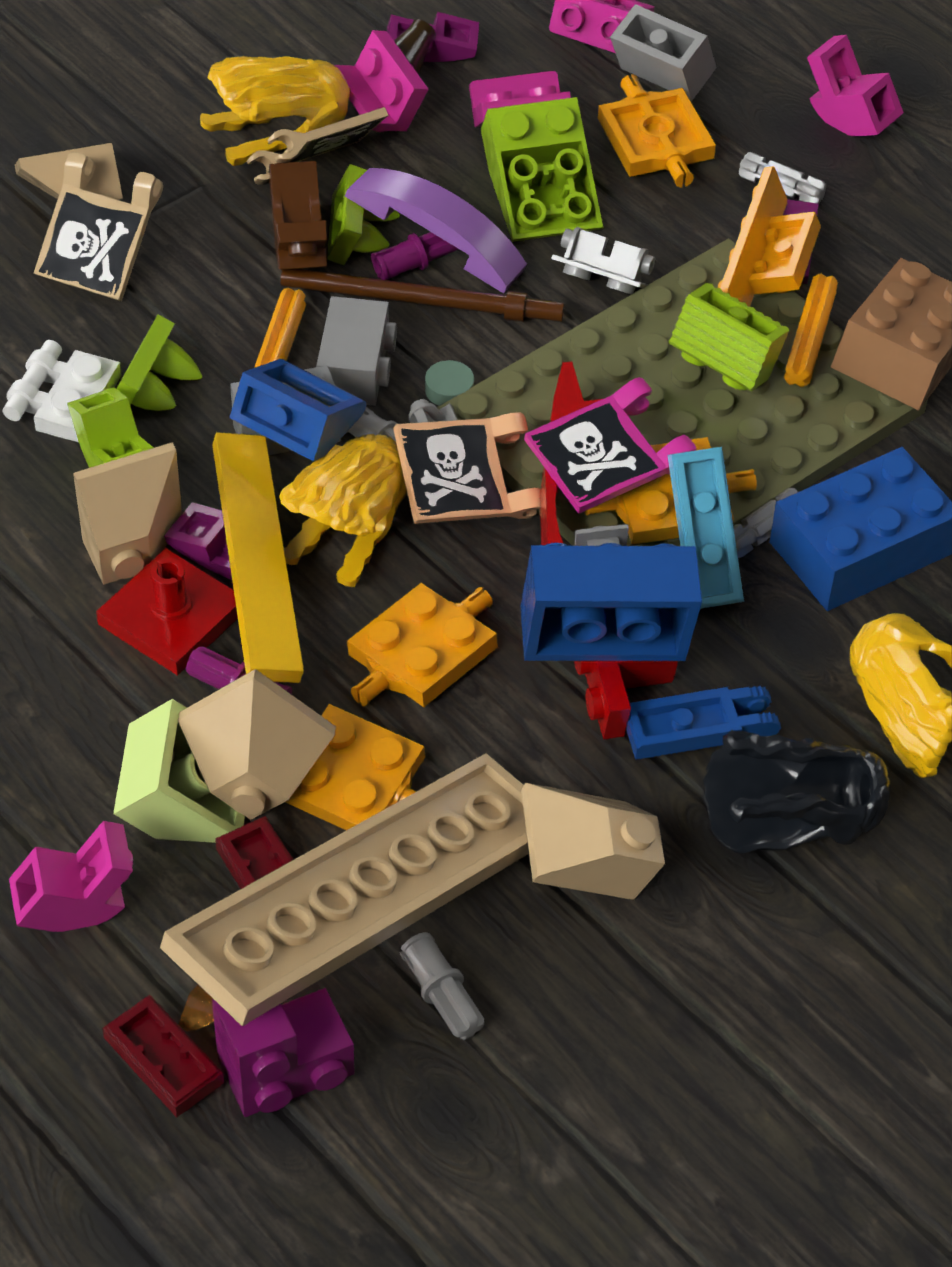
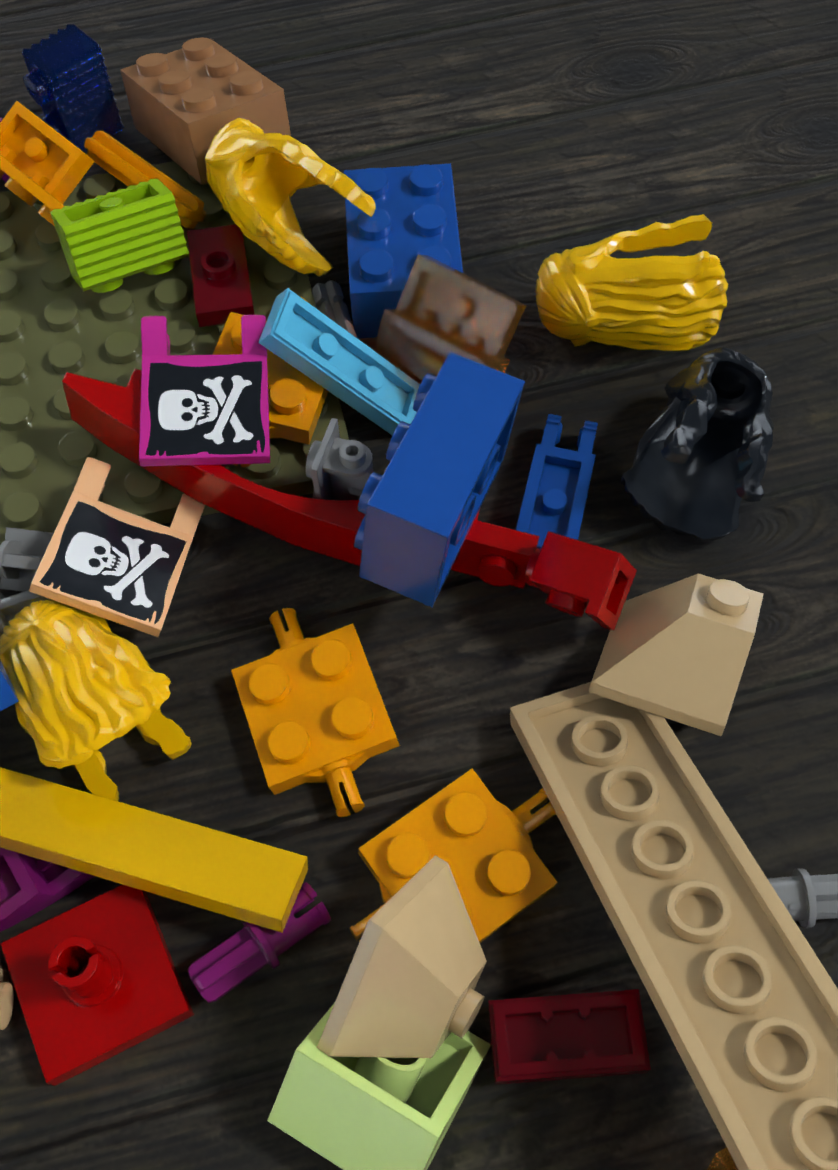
camera: 60 degrees left, 10 degrees up
none -> clear blue brick [22,24,125,152]
none -> dark red plate [187,224,255,327]
none -> yellow hair [205,118,376,277]
none -> clear orange brick [377,254,526,382]
none -> red brick [525,531,637,631]

